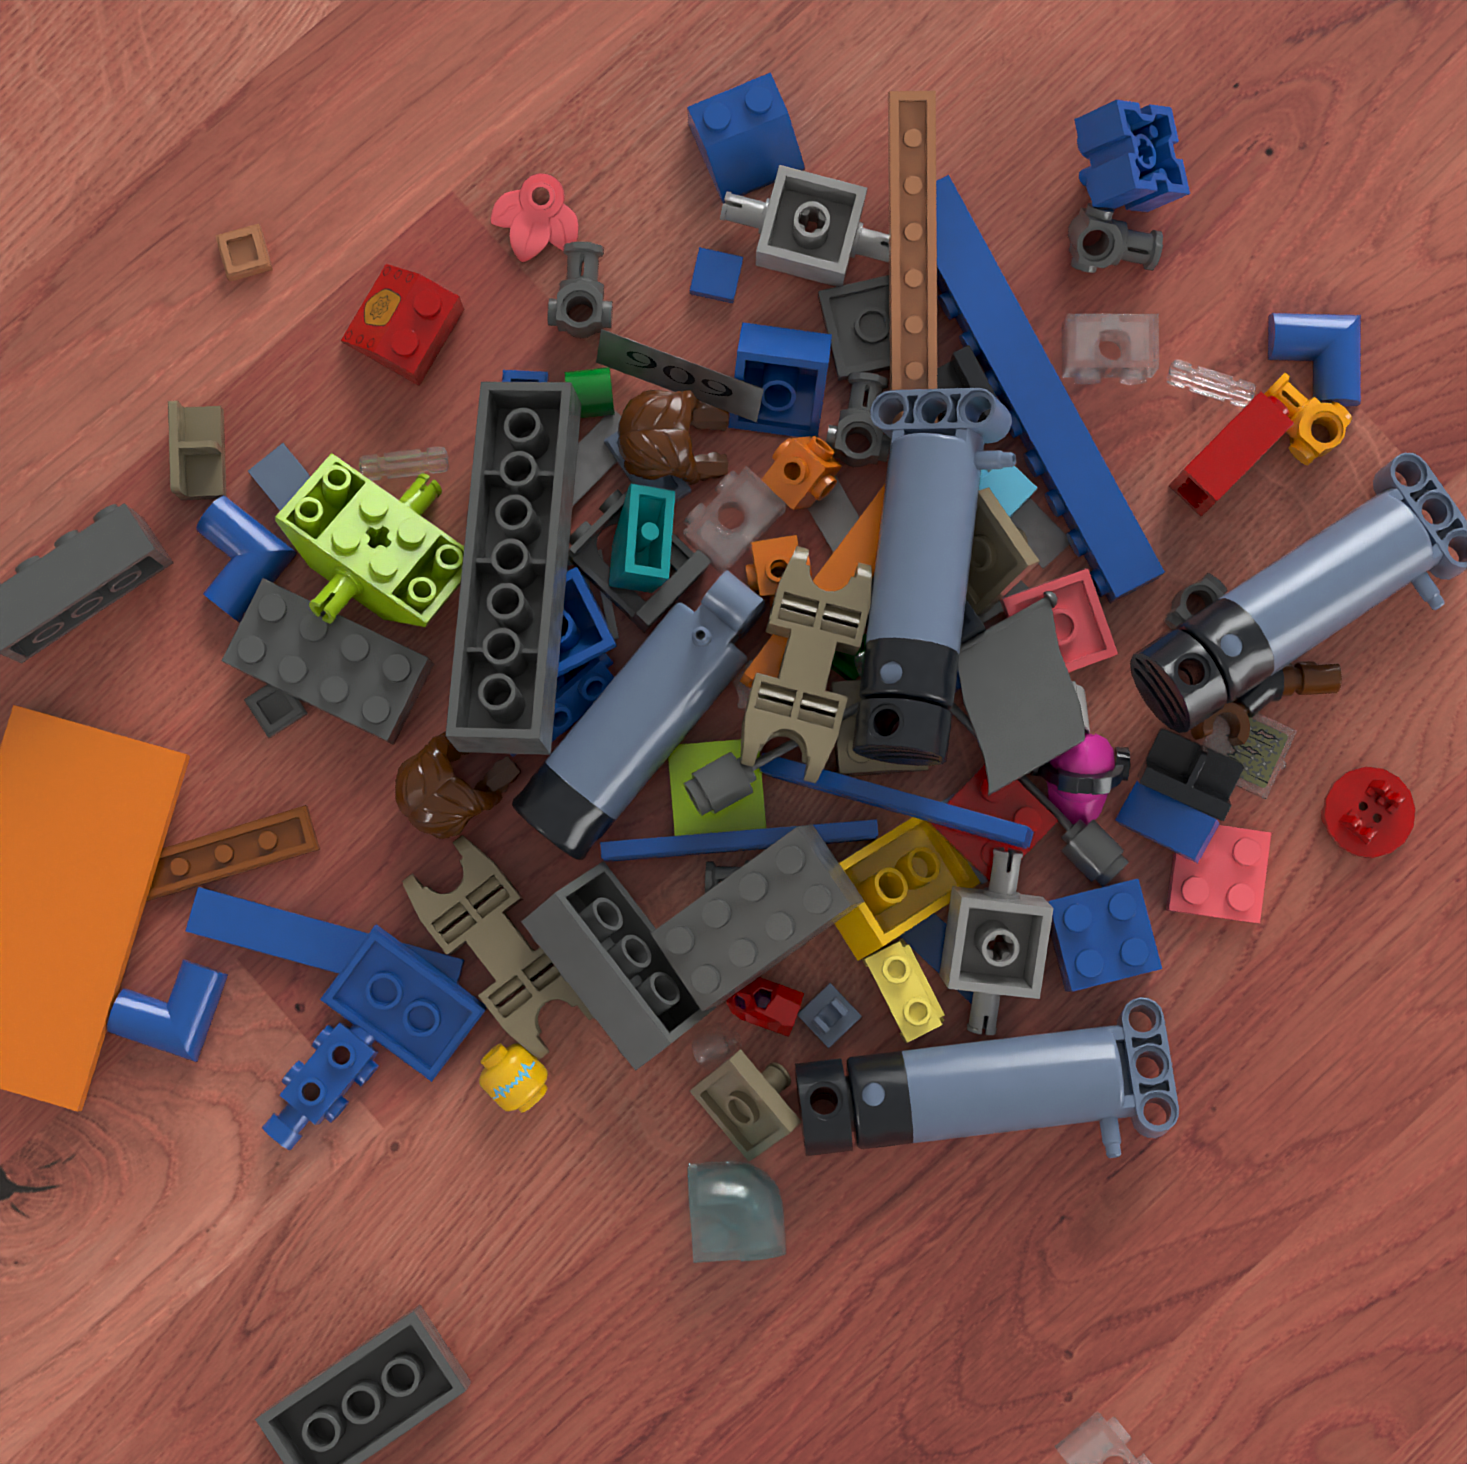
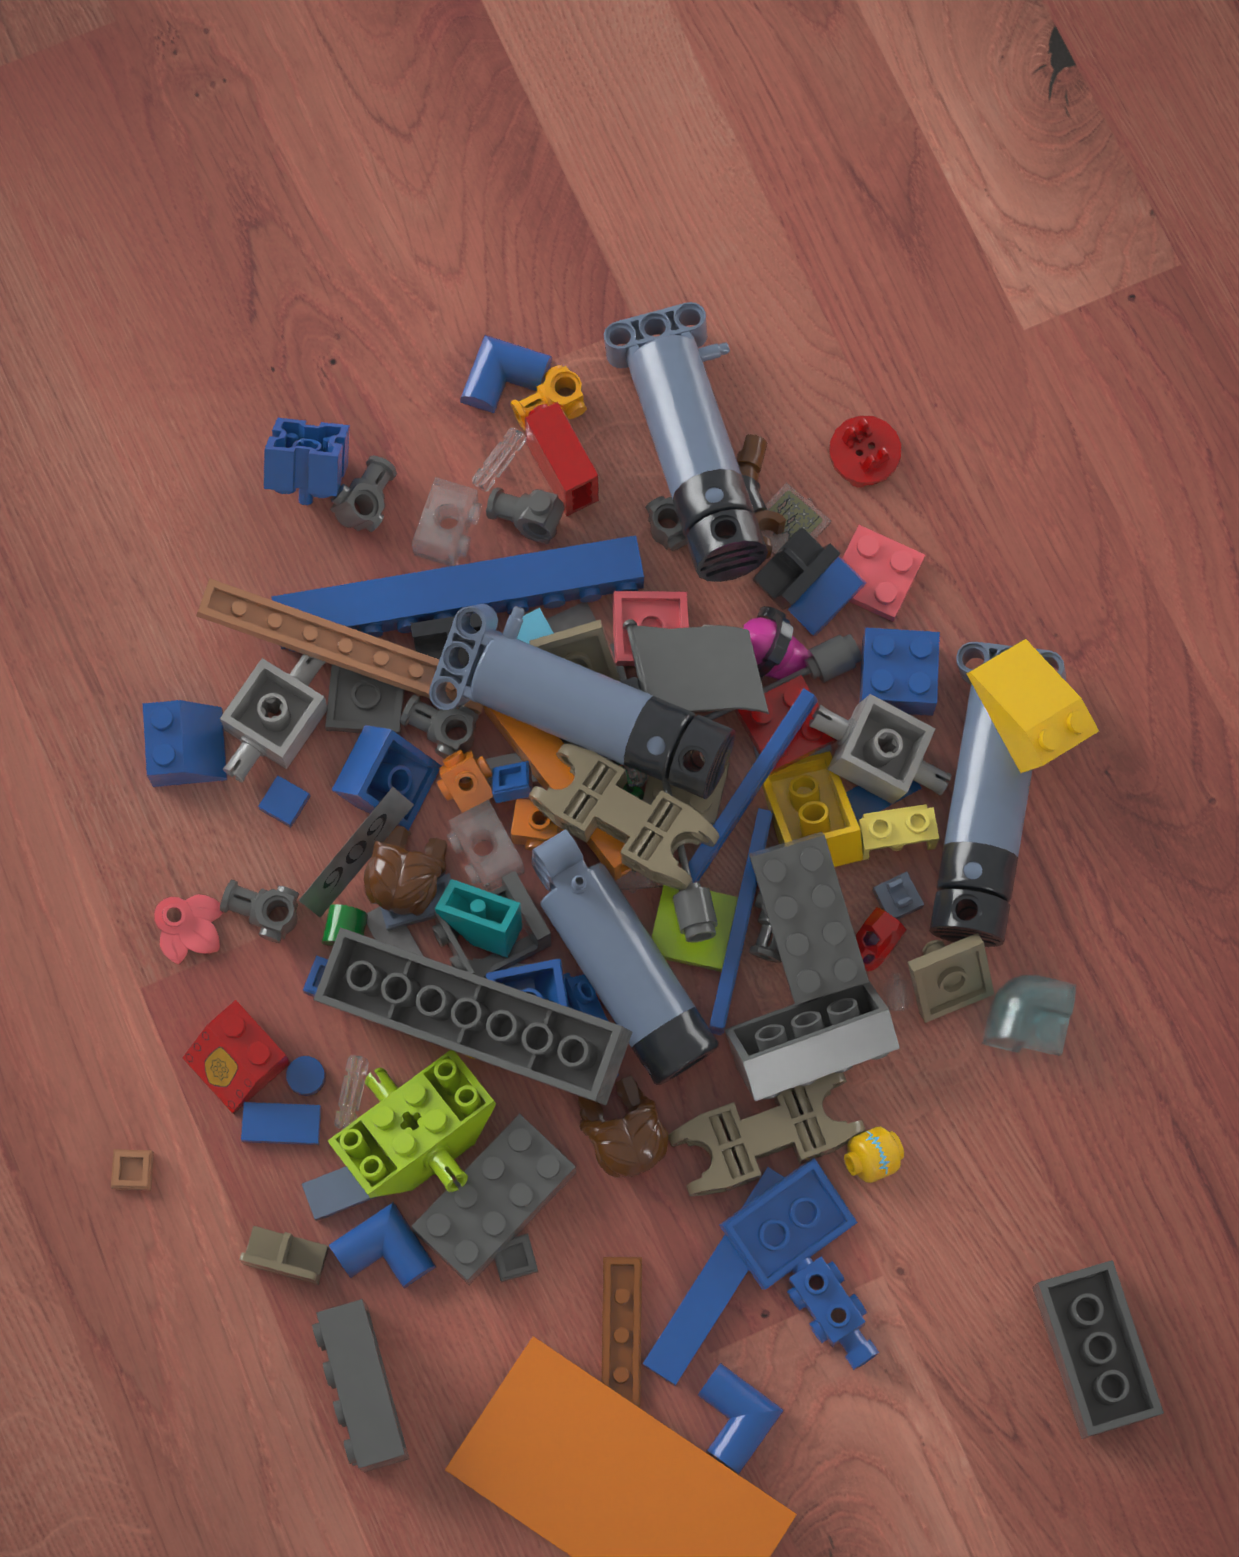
camera: 70 degrees left, 10 degrees down
none -> blue tile [241,1102,322,1145]
none -> blue tile [286,1056,326,1096]
none -> dark grey connector [486,487,565,544]
none -> blue tile [492,761,532,803]
none -> yellow slope [966,639,1099,773]

